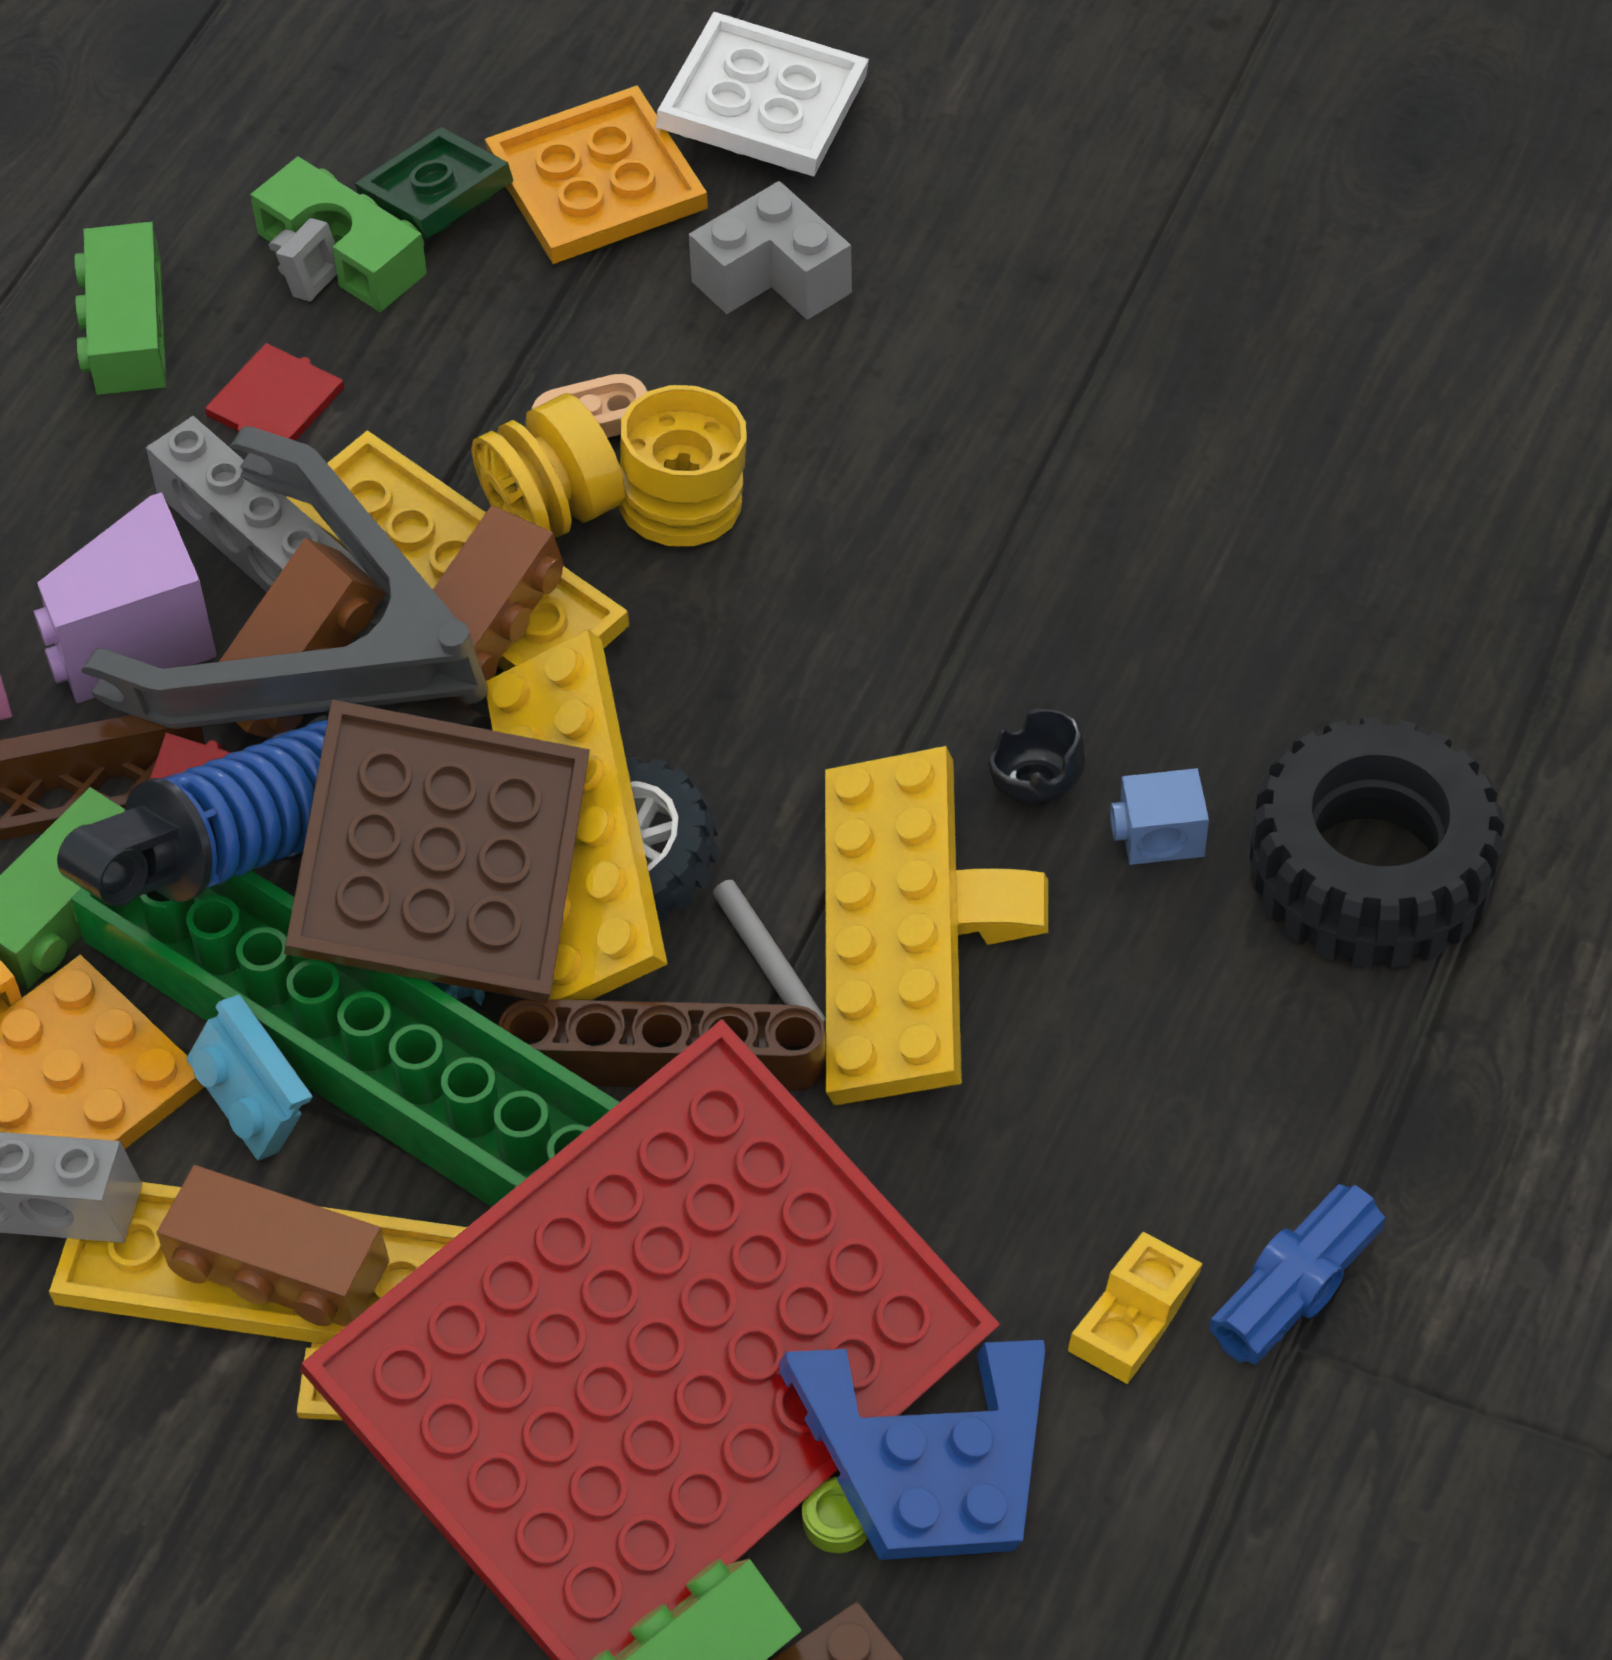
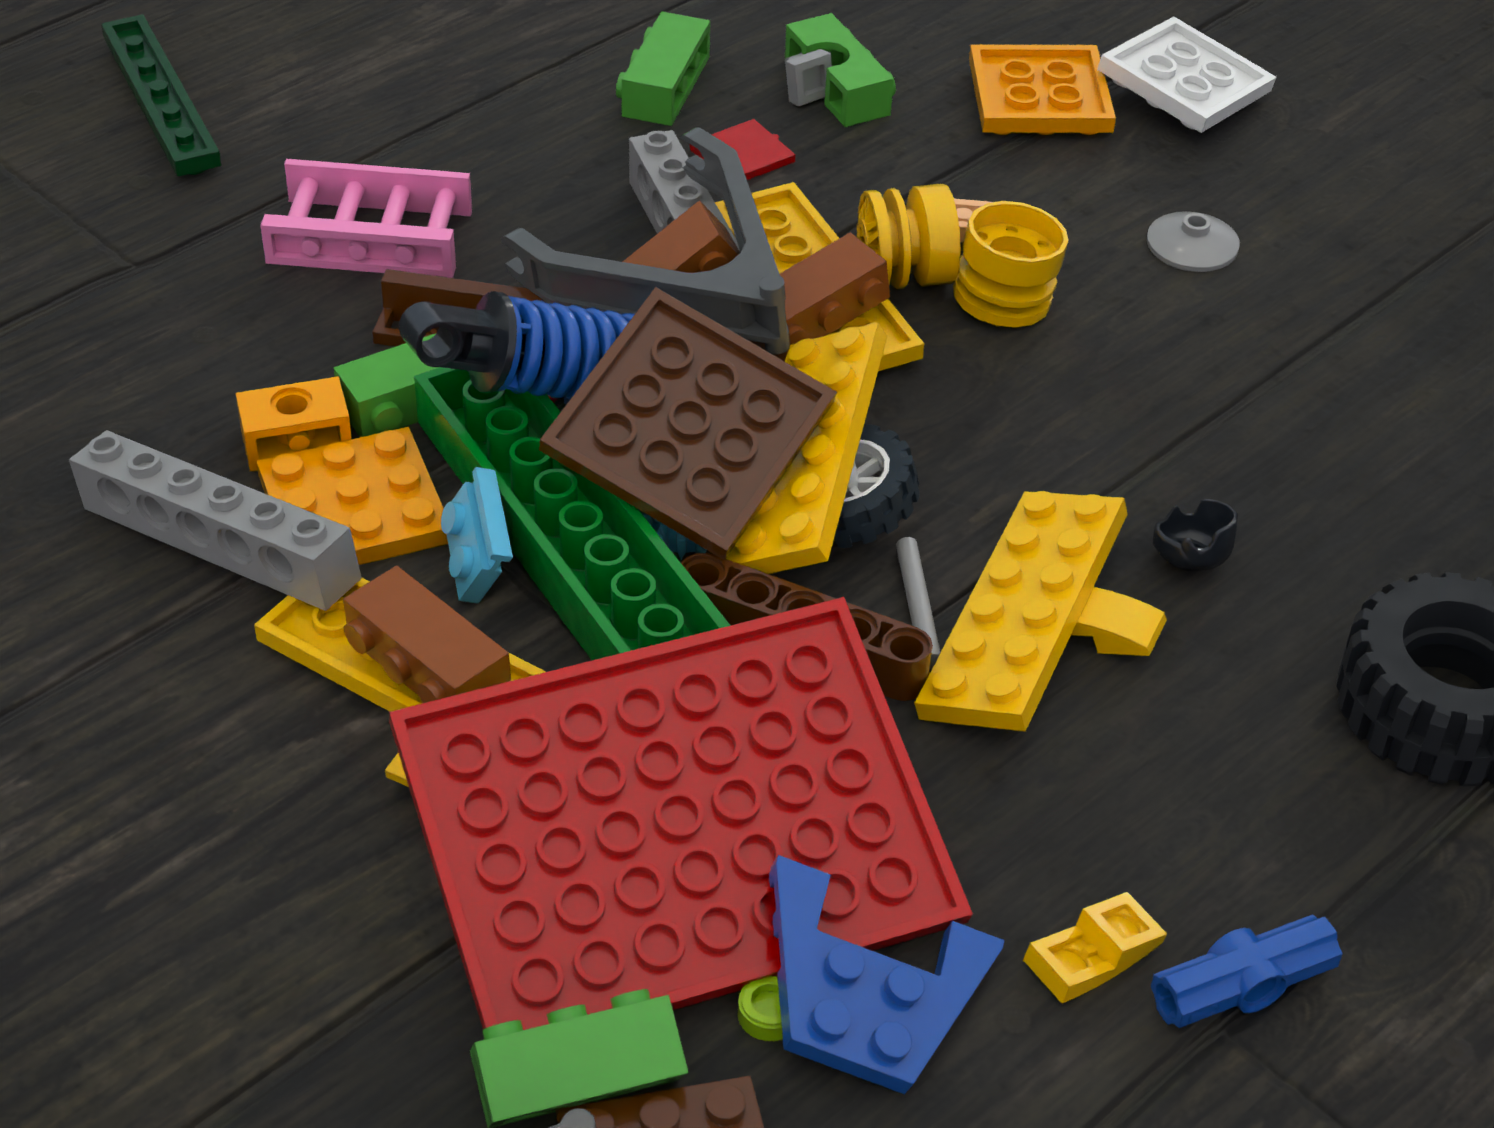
camera: 20 degrees right, 10 degrees down
lavender slope [33,492,217,704] -> none
dark green plate [355,127,514,239] -> none
light grey brick [689,181,852,320] -> none
medium blue brick [1110,768,1209,865] -> none
none -> light grey dish [1147,211,1240,272]

